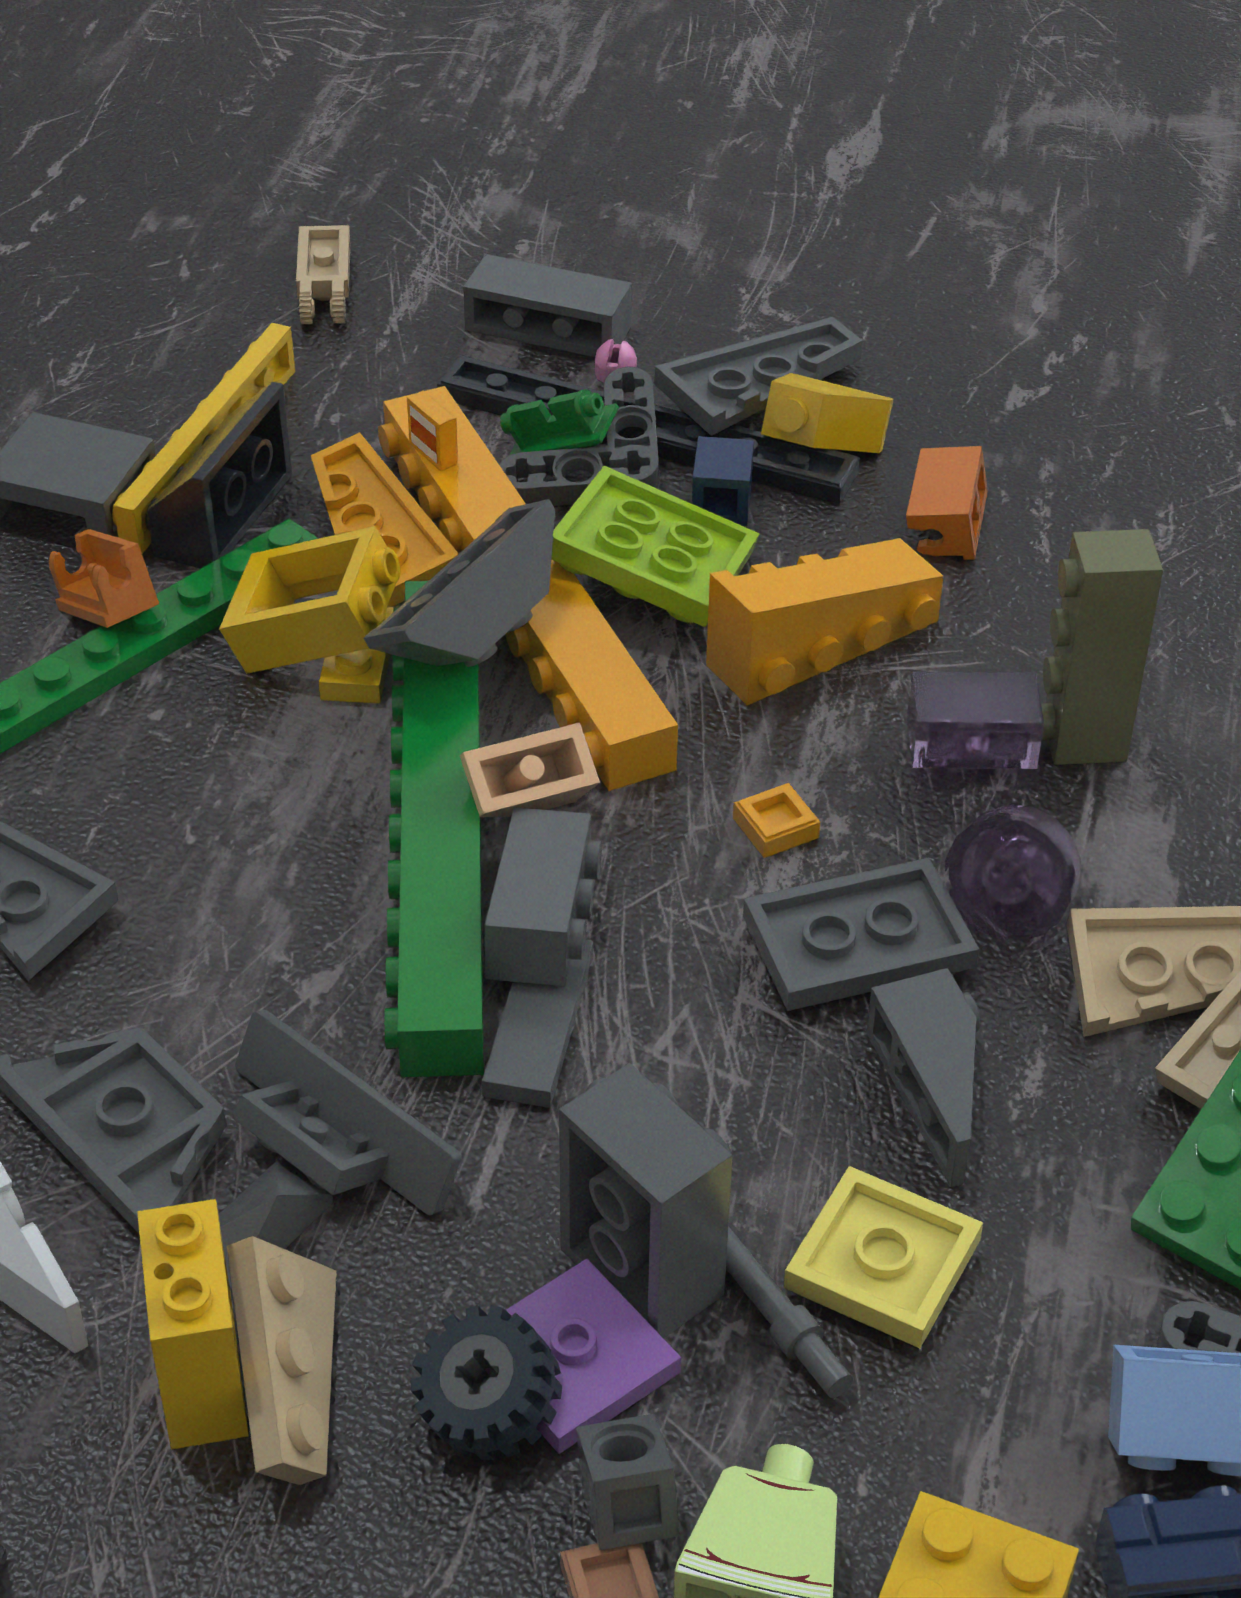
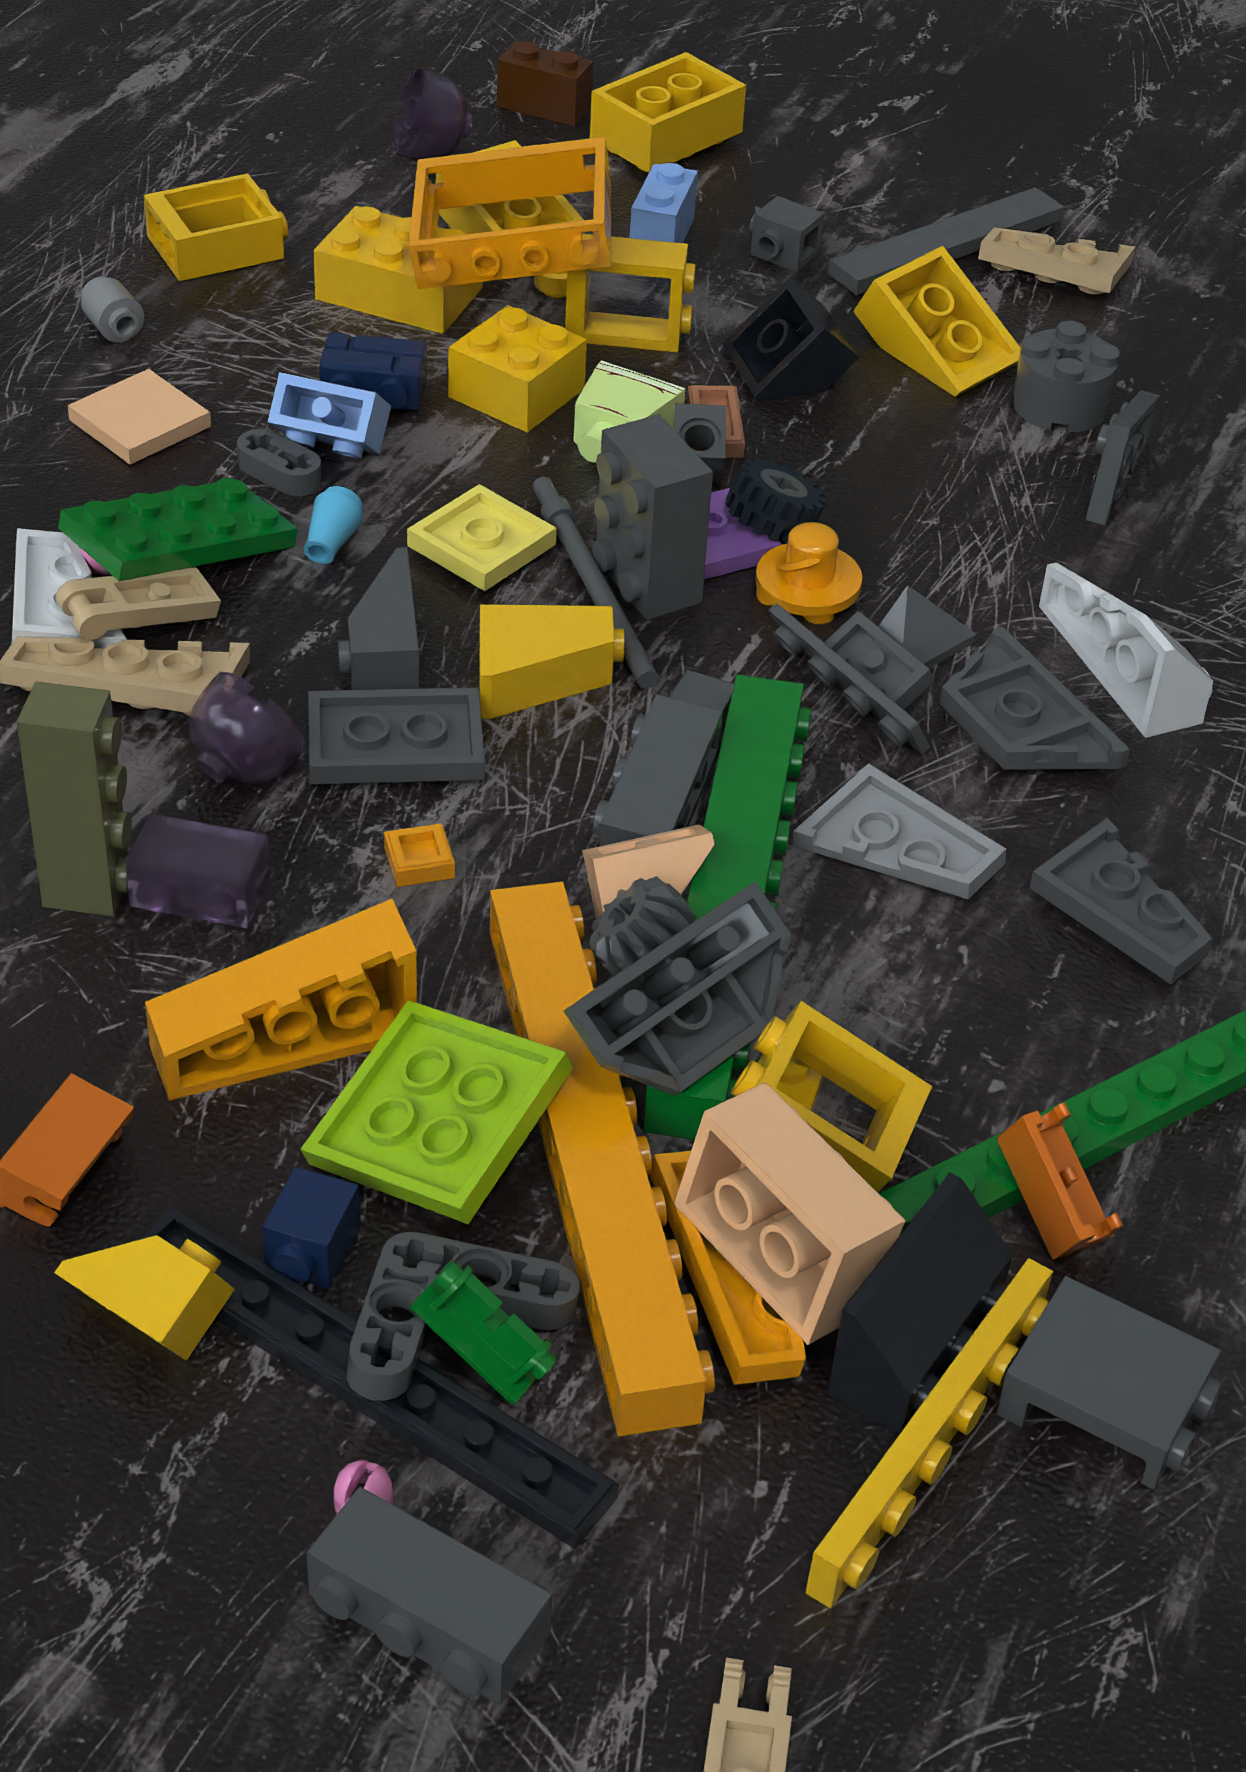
camera: 170 degrees left, 0 degrees up
yellow window [137,1199,249,1450] -> none
tan wing [227,1236,336,1485] -> none
light orange tile [407,390,458,471] -> none
dark grey wing [654,317,863,436] -> none
none -> medium azure cone [303,486,364,564]
none -> yellow slope [479,604,624,719]
none -> dark grey gear [588,876,697,976]
none -> light nougat brick [674,1082,906,1345]
none -> light orange plate [755,522,862,624]
none -> light grey wing [793,763,1006,899]

